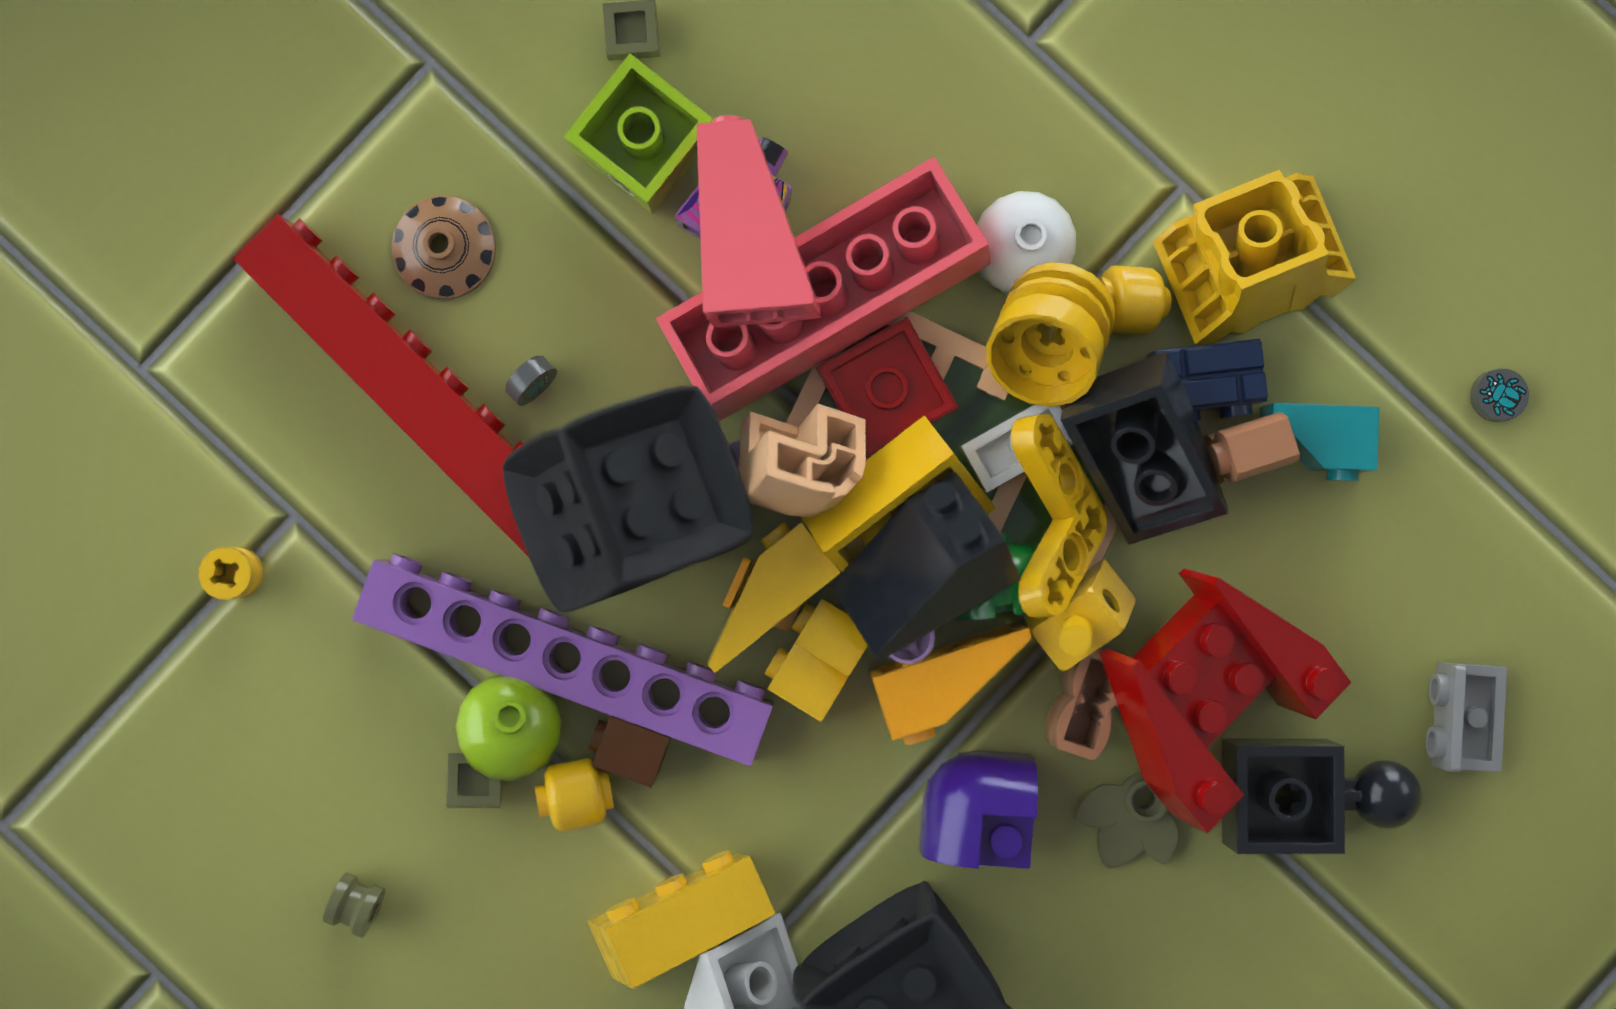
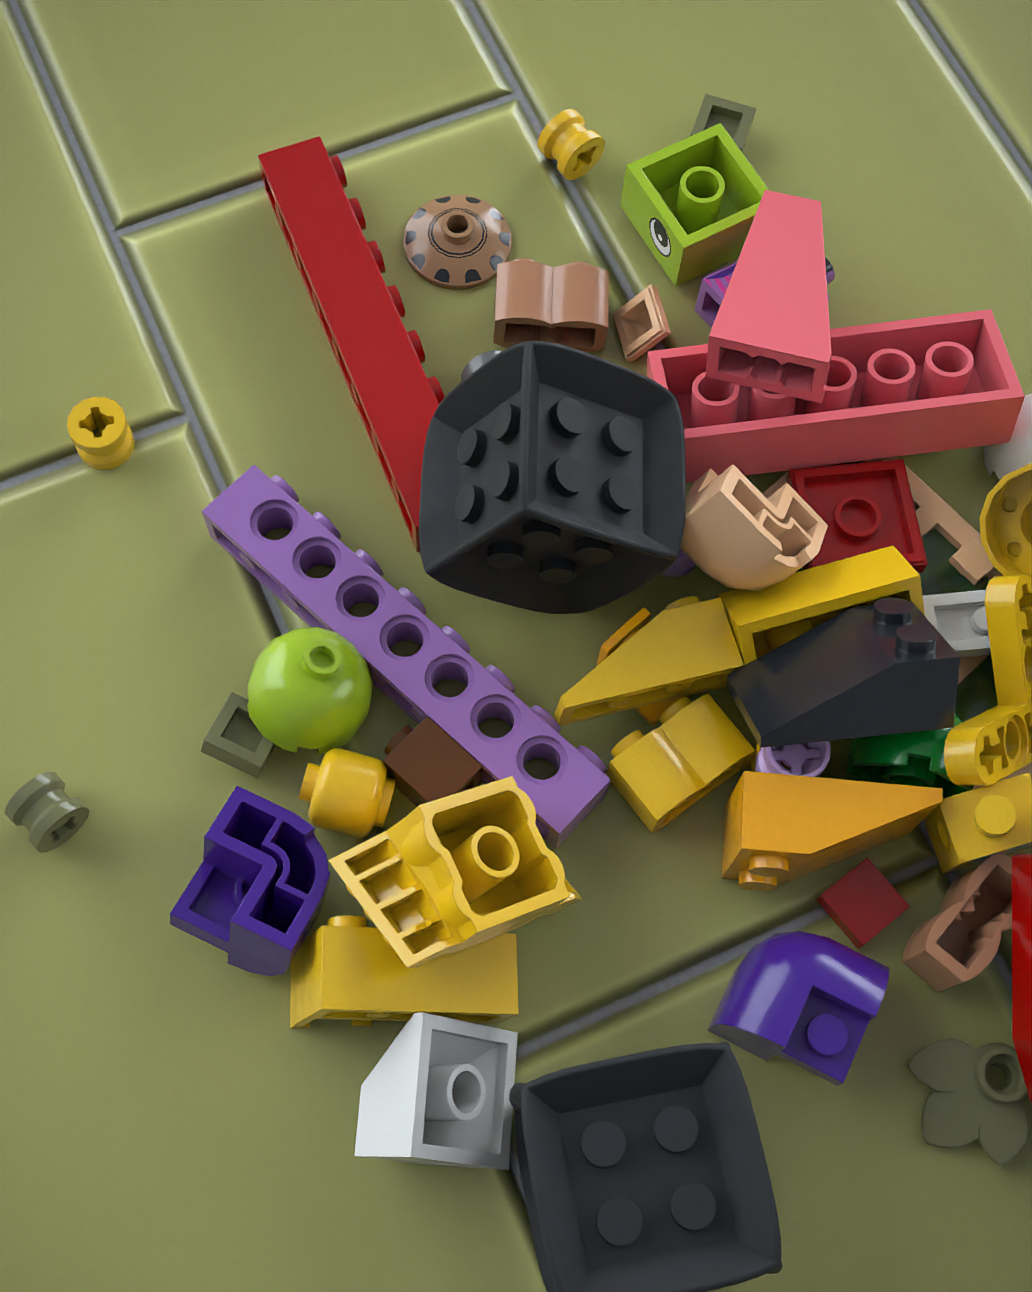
camera: 25 degrees right, 20 degrees down
none -> dark purple brick [170,786,330,976]
none -> yellow slope [328,776,583,968]
none -> nougat brick [493,258,609,352]
none -> yellow wheel [537,109,605,180]
none -> light nougat slope [613,284,671,362]
none -> red tile [816,857,910,949]

